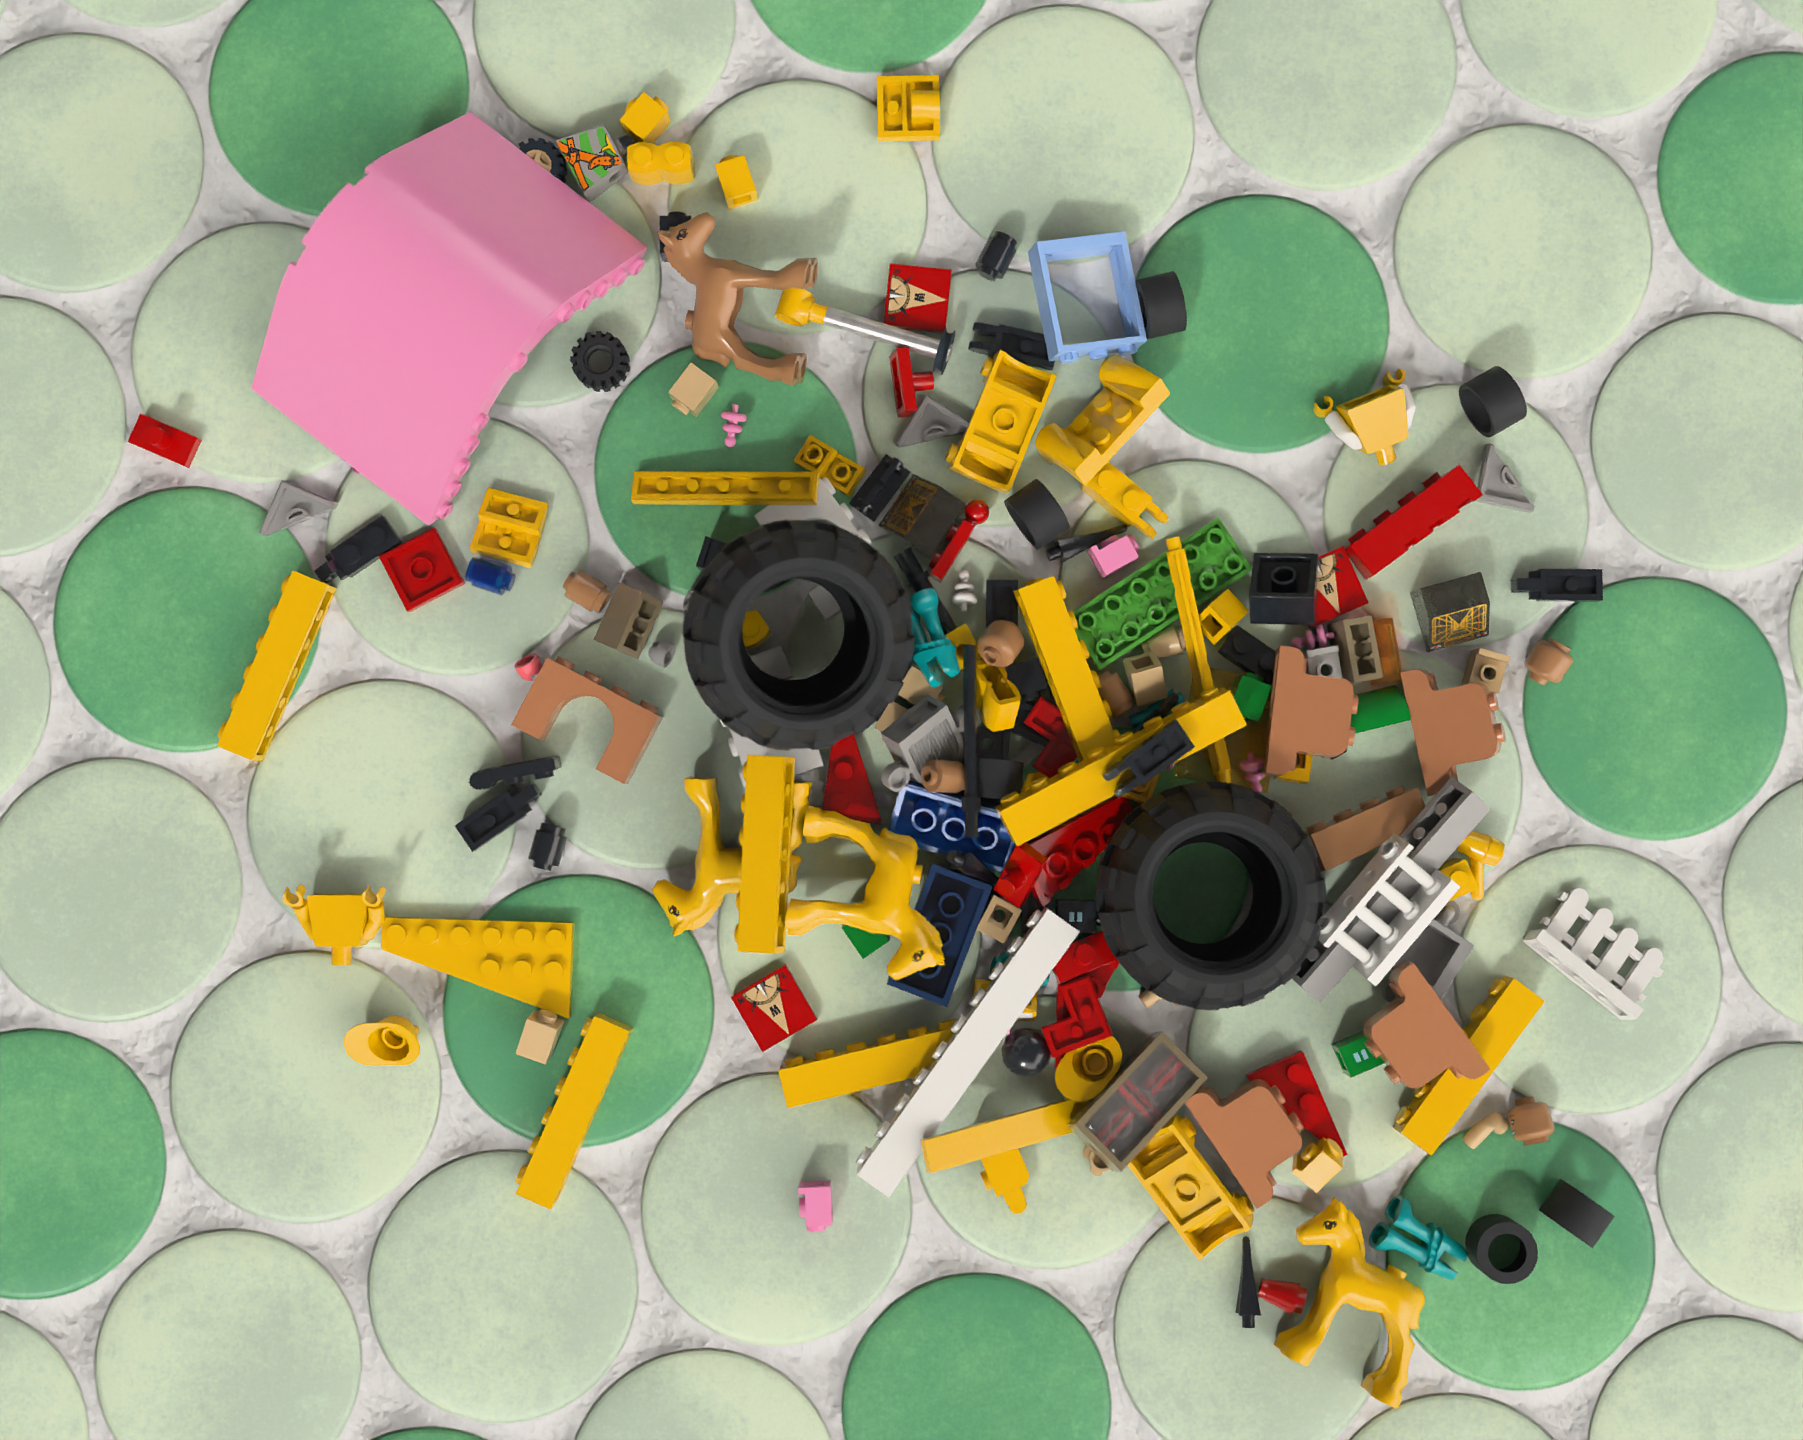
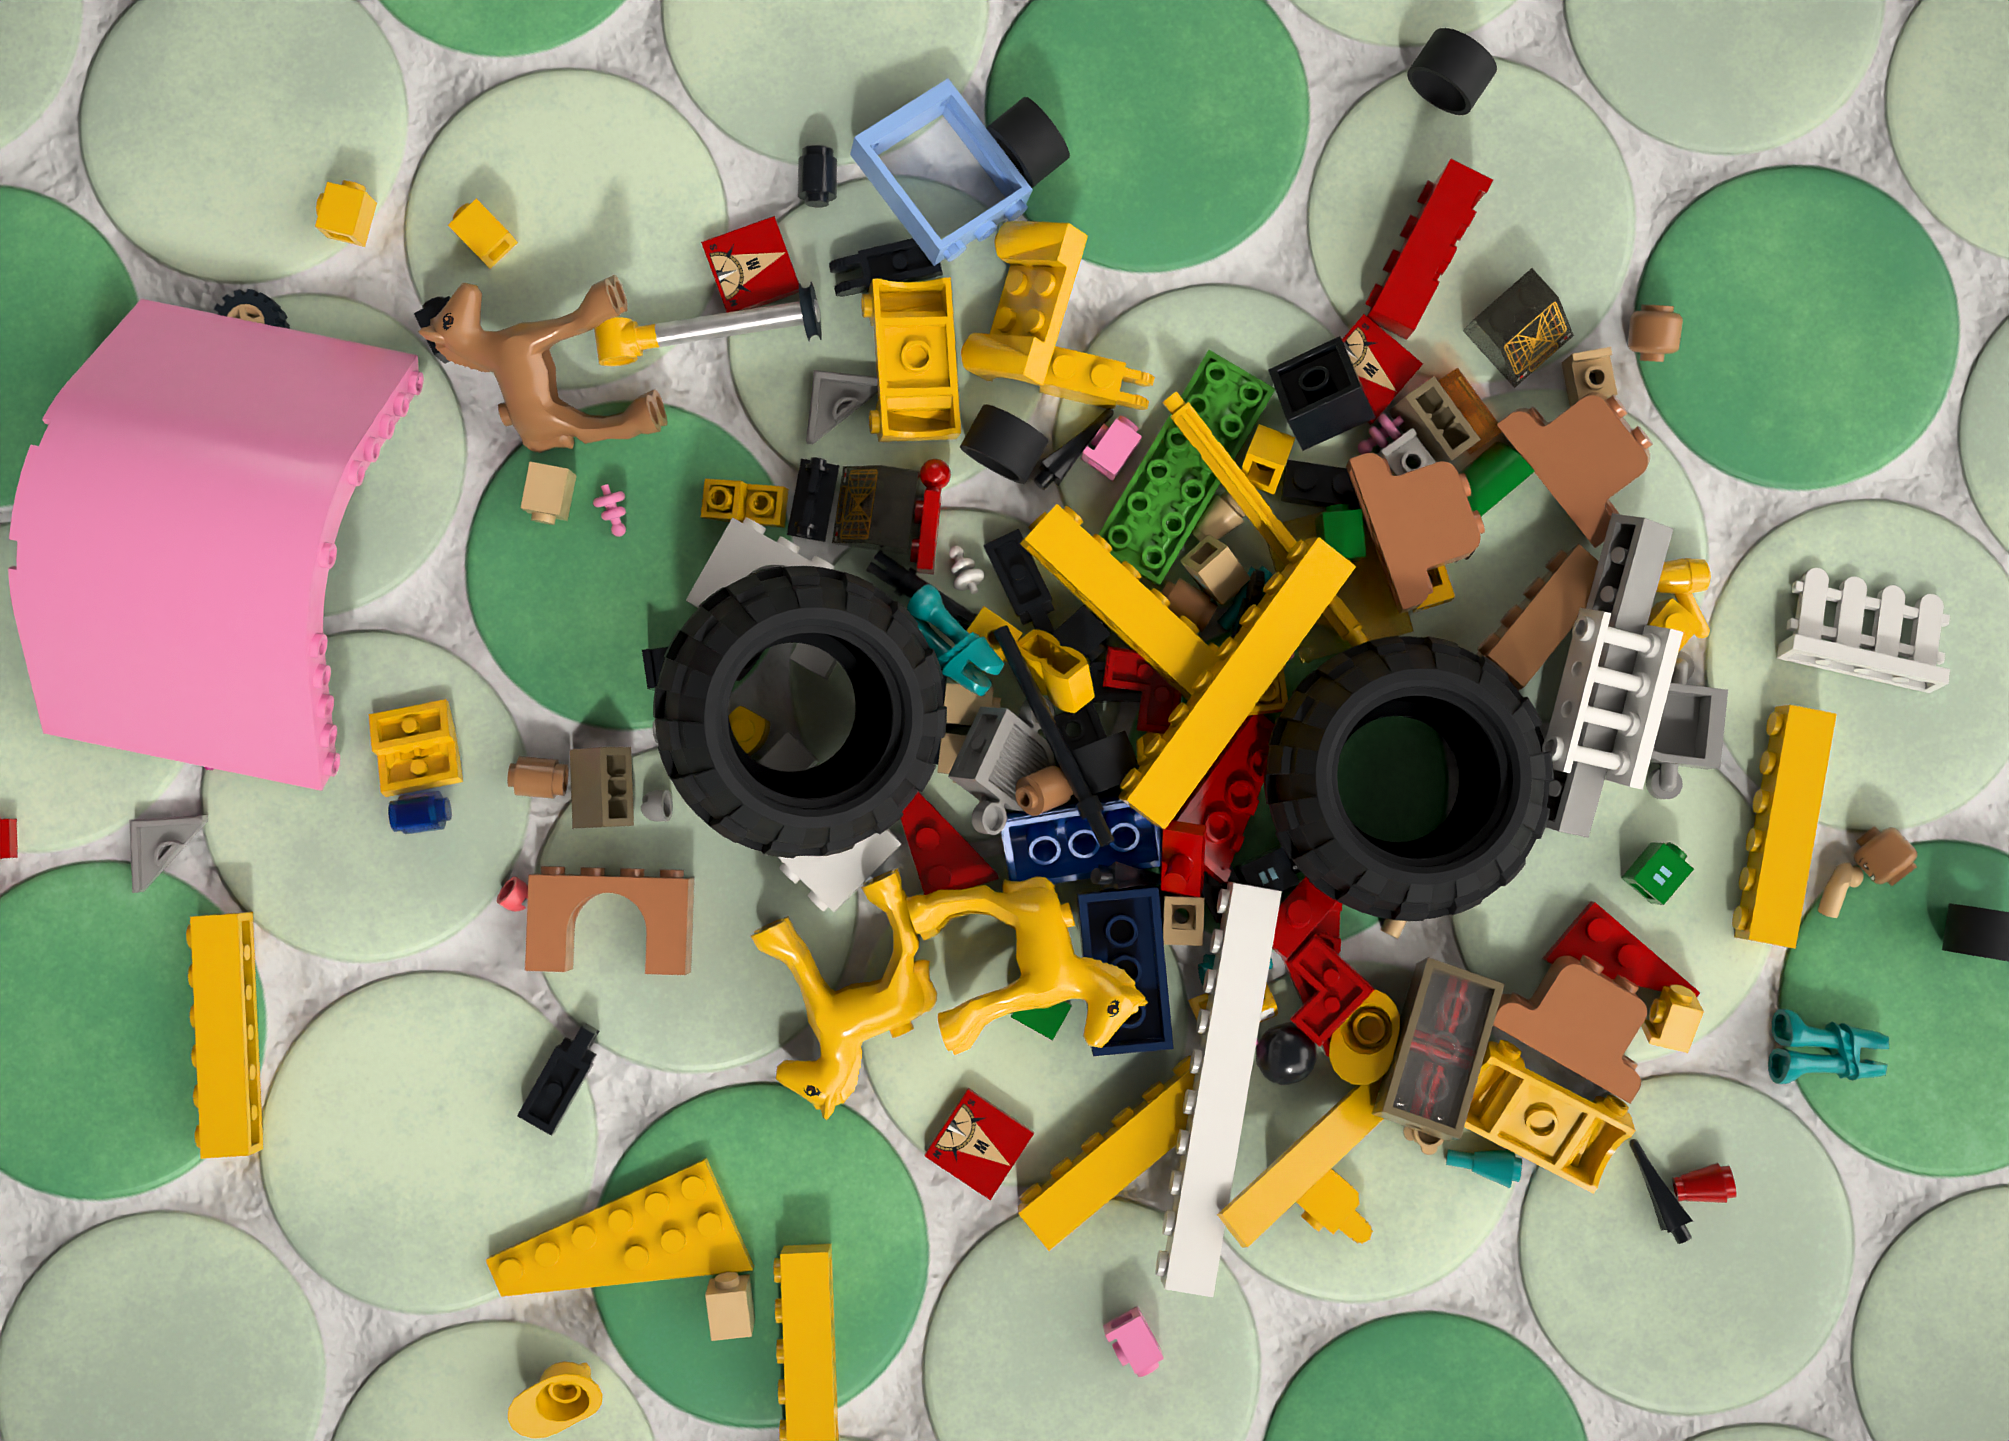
camera: 25 degrees left, 0 degrees up
yellow torso [282,885,386,965] -> none
black hinge [314,515,403,584] -> none
red tile [379,527,465,612] -> none
black hinge [468,755,562,790] -> none
black brick [528,822,567,871] -> none
torso [556,126,635,202] -> none
black tyre [570,331,630,392] -> none
yellow brick [627,141,694,185] -> none
yellow tile [631,471,820,505] -> none
yellow brick [734,755,795,954] -> none
yellow plate [877,75,940,142] -> none
red tile [889,348,934,418] -> none
medium nougat head [977,620,1024,667] -> none
black hinge [1102,719,1195,797] -> none
bright pink hair [1239,752,1264,793] -> none
yellow animal [1273,1197,1425,1409] -> none
yellow torso [1313,368,1416,465] -> none
nougat brick [1363,960,1491,1089] -> none
black piece [1465,1214,1538,1284] -> none
light grey tile [1476,443,1535,513] -> none
black hinge [1511,569,1603,602] -> none
none -> teal cone [1446,1149,1522,1189]

